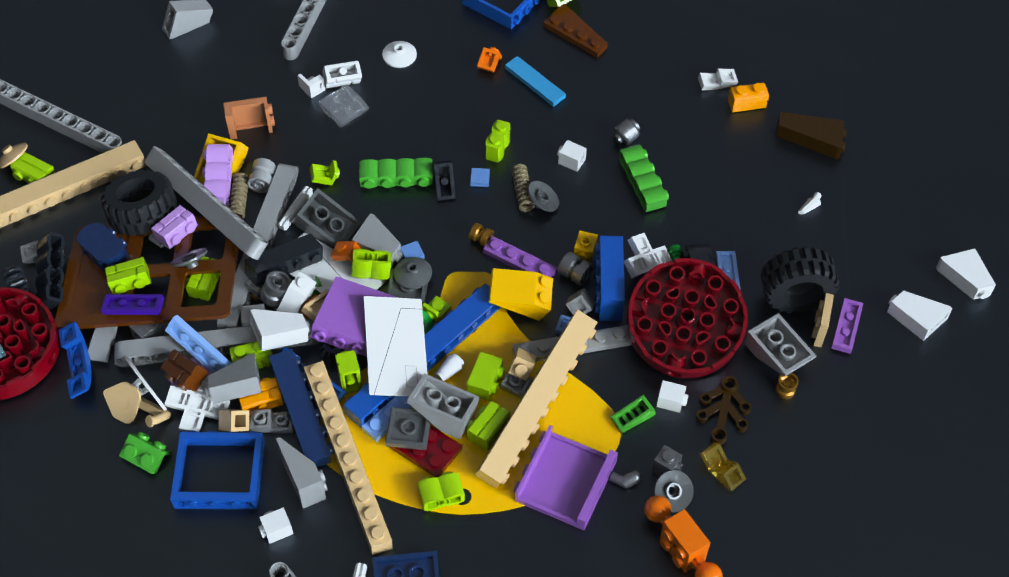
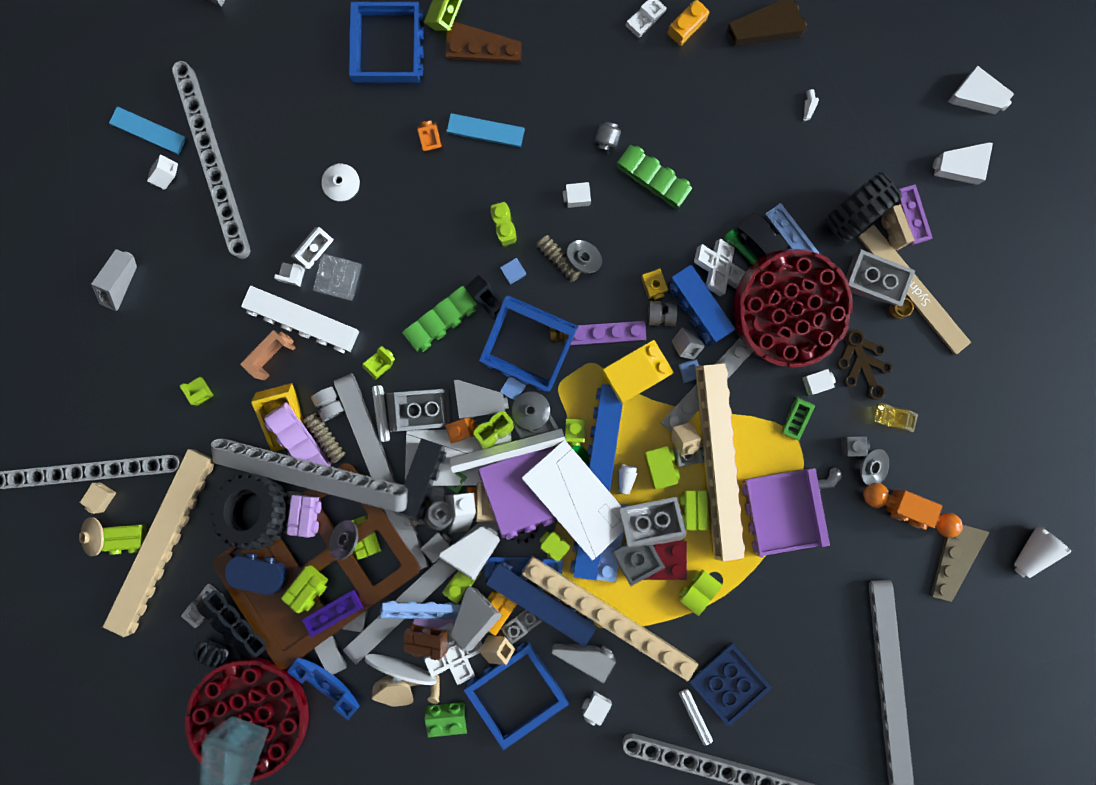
camera: 30 degrees left, 30 degrees up
none -> tan brick [80,483,116,514]
none -> lime panel [180,377,213,406]
none -> white brick [241,286,359,353]
none -> tile [450,429,565,473]
none -> blue window [479,295,579,392]
none -> tan tile [857,225,971,355]

